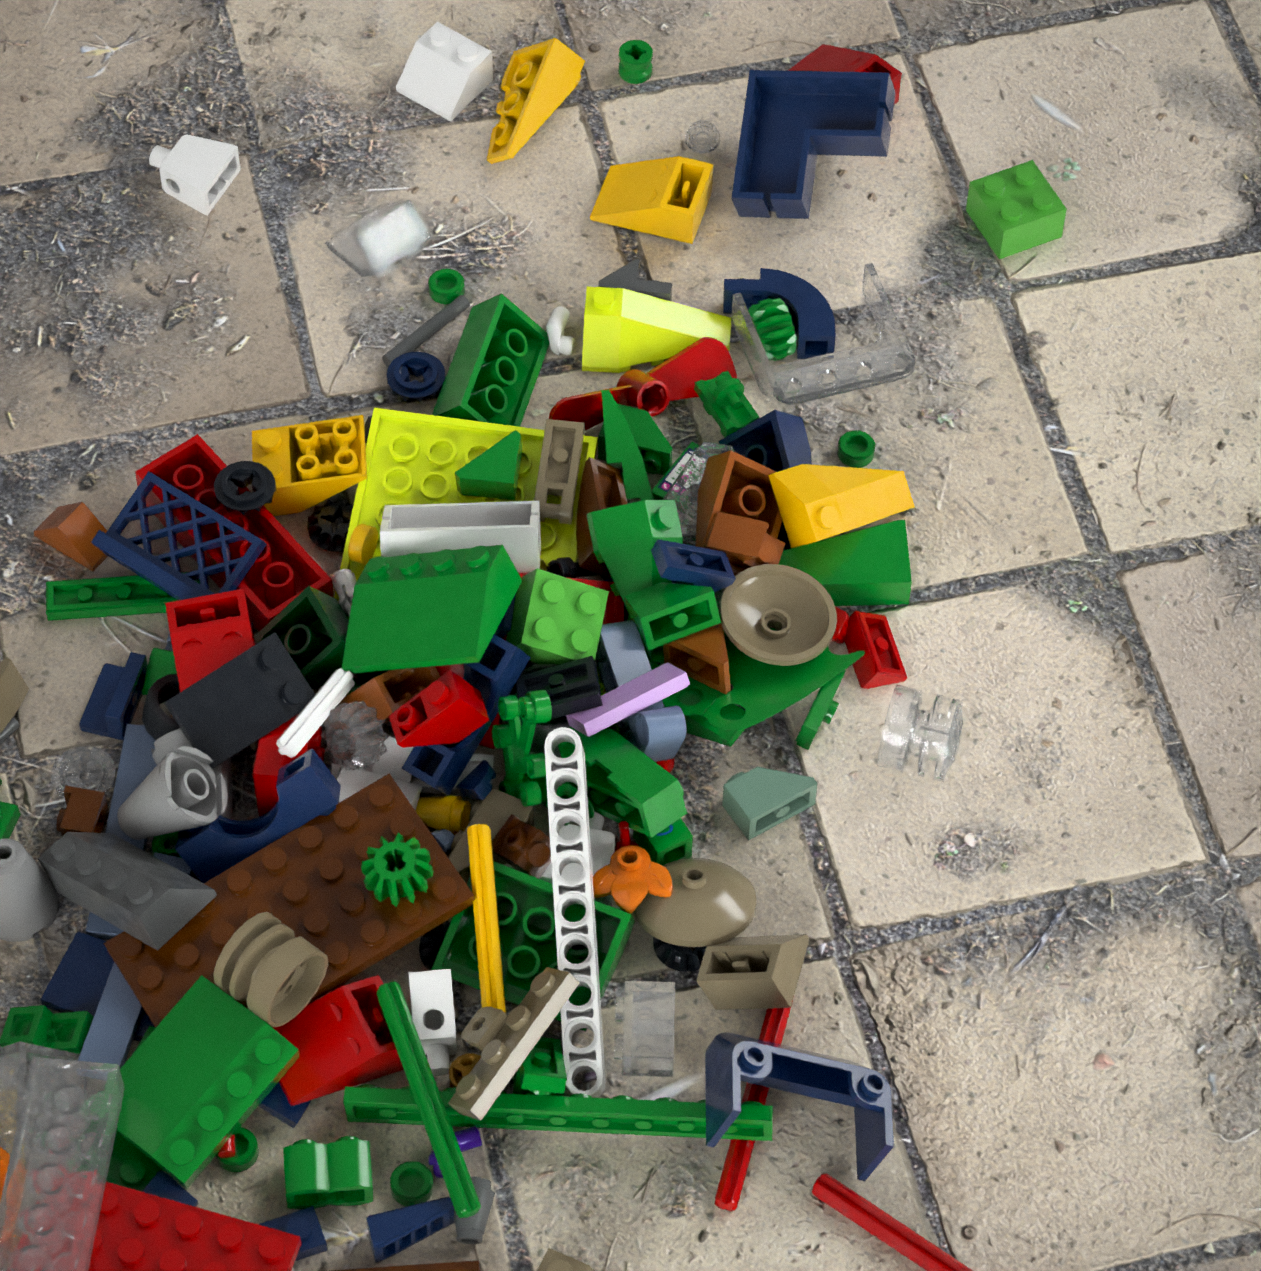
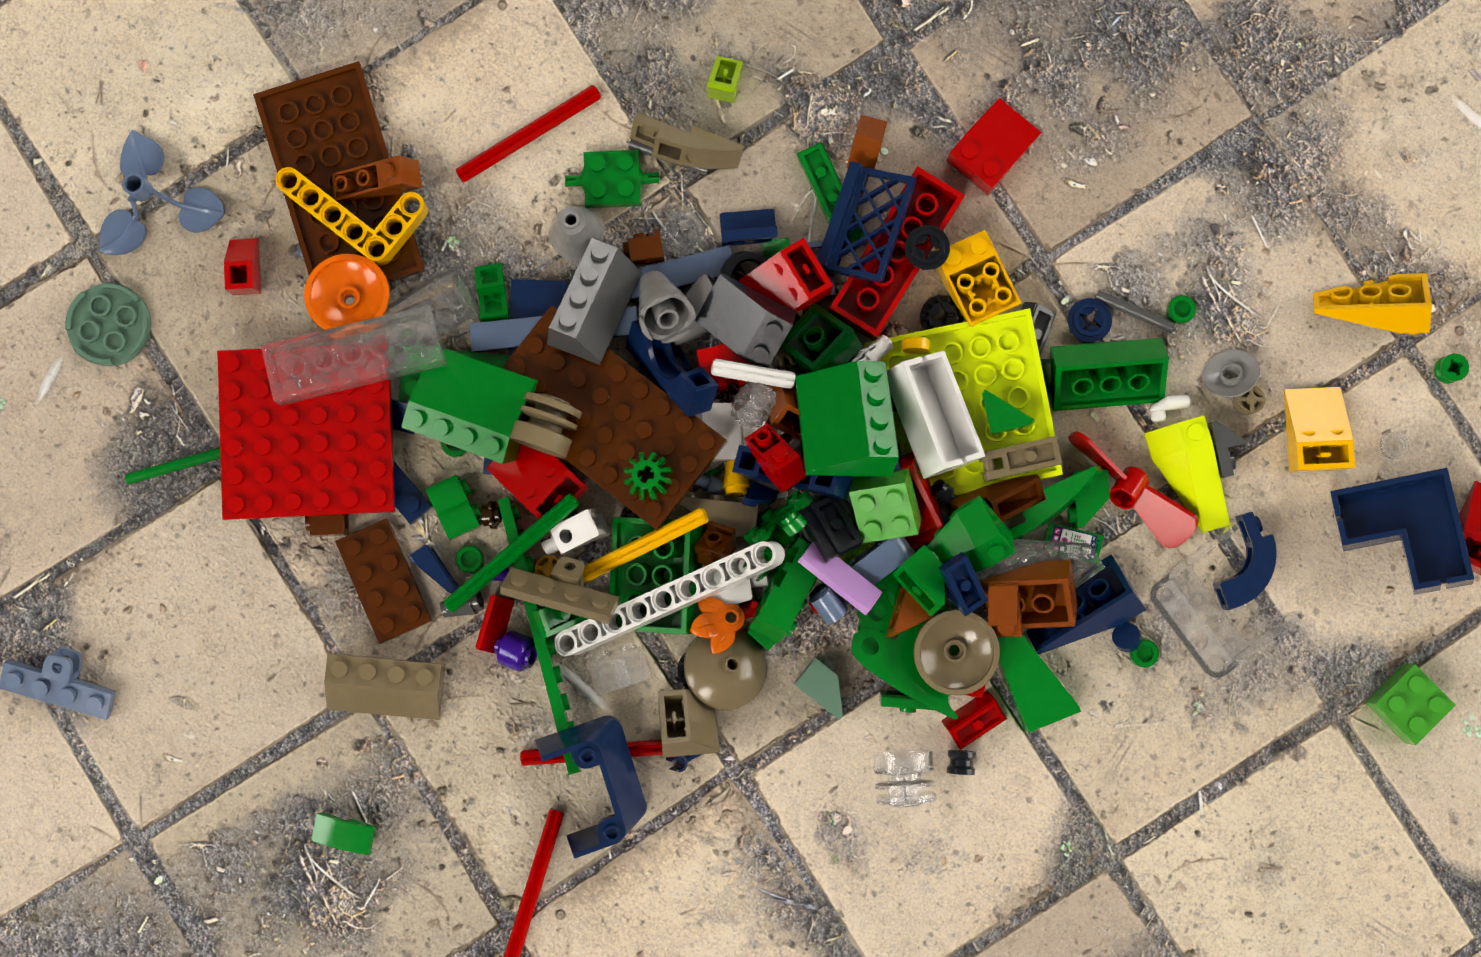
camera: 70 degrees right, 30 degrees up
white torso [149,134,240,216] -> none
clear slope [325,200,431,278] -> none
white slope [396,22,493,121] -> none
green hips [694,371,760,438] -> none
green gear [748,298,797,362] -> none
yellow wedge [768,464,915,548] -> none
none -> red slope [475,594,514,654]
none -> dark brown plate [481,501,502,529]
none -> dark purple head [494,631,537,672]
none -> dark blue hand [666,754,703,772]
none -> red slope [946,98,1042,196]
none -> black wheel [947,750,976,775]
none -> dark blue tile [1112,622,1142,652]
none -> light grey dish [1203,350,1260,398]
none -> dark tan wheel [1232,386,1266,416]

